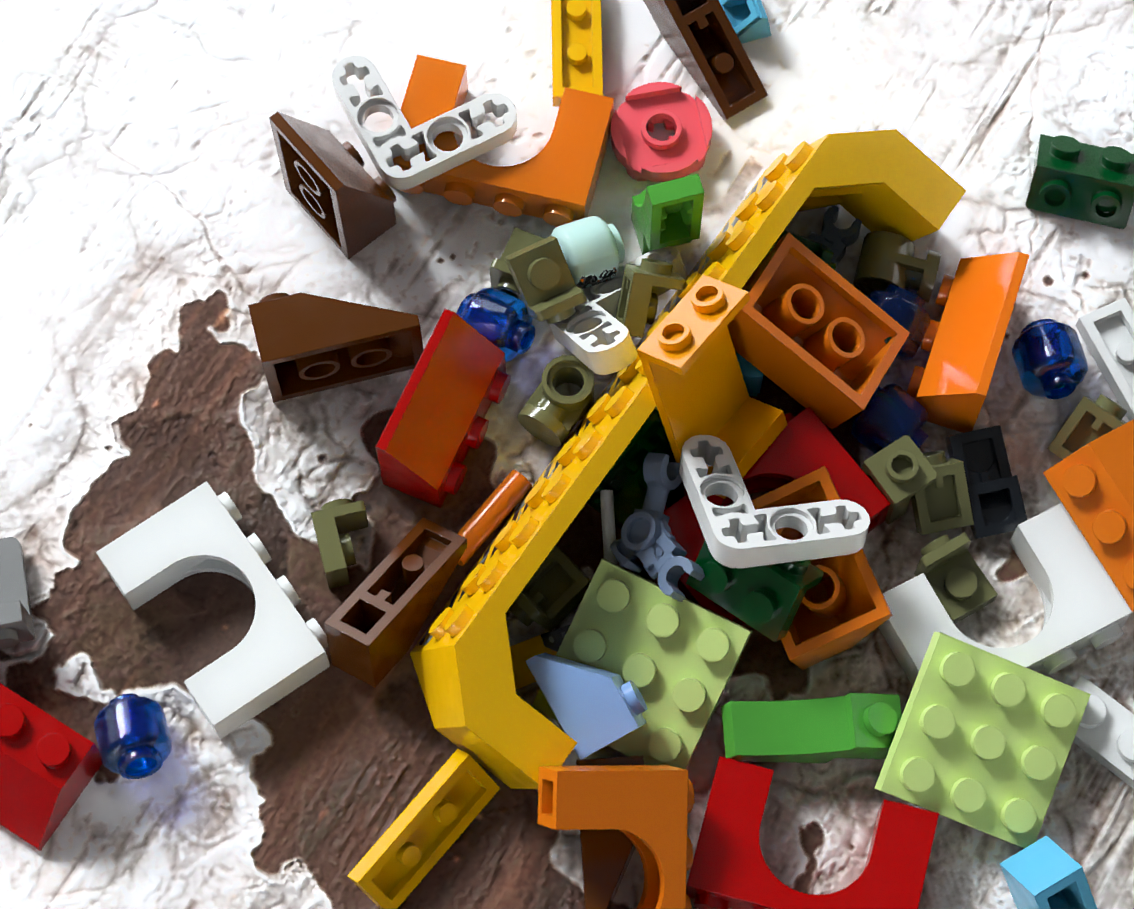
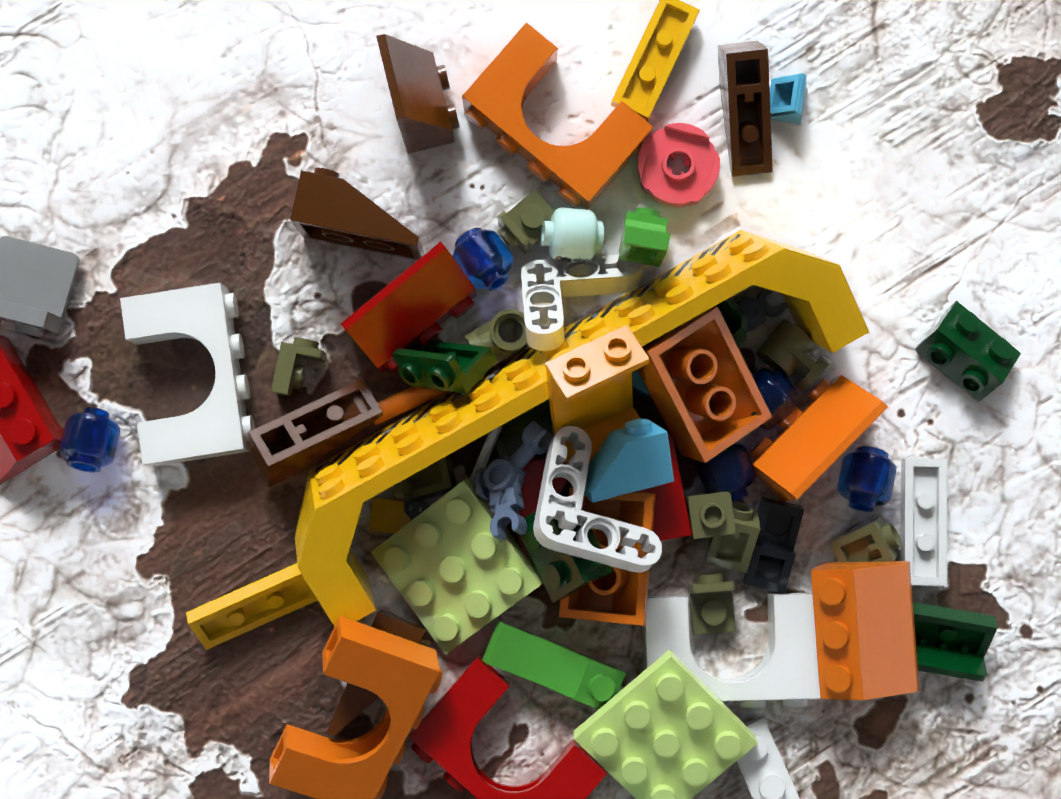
camera: 25 degrees right, 15 degrees up
white beam [332,55,517,190] -> none
olive bracket [504,235,587,324] -> none
light blue slope [525,653,647,760] -> none
olive bracket [616,258,685,338] -> none
none -> dark green bracket [392,341,497,394]
none -> medium azure slope [584,419,674,503]

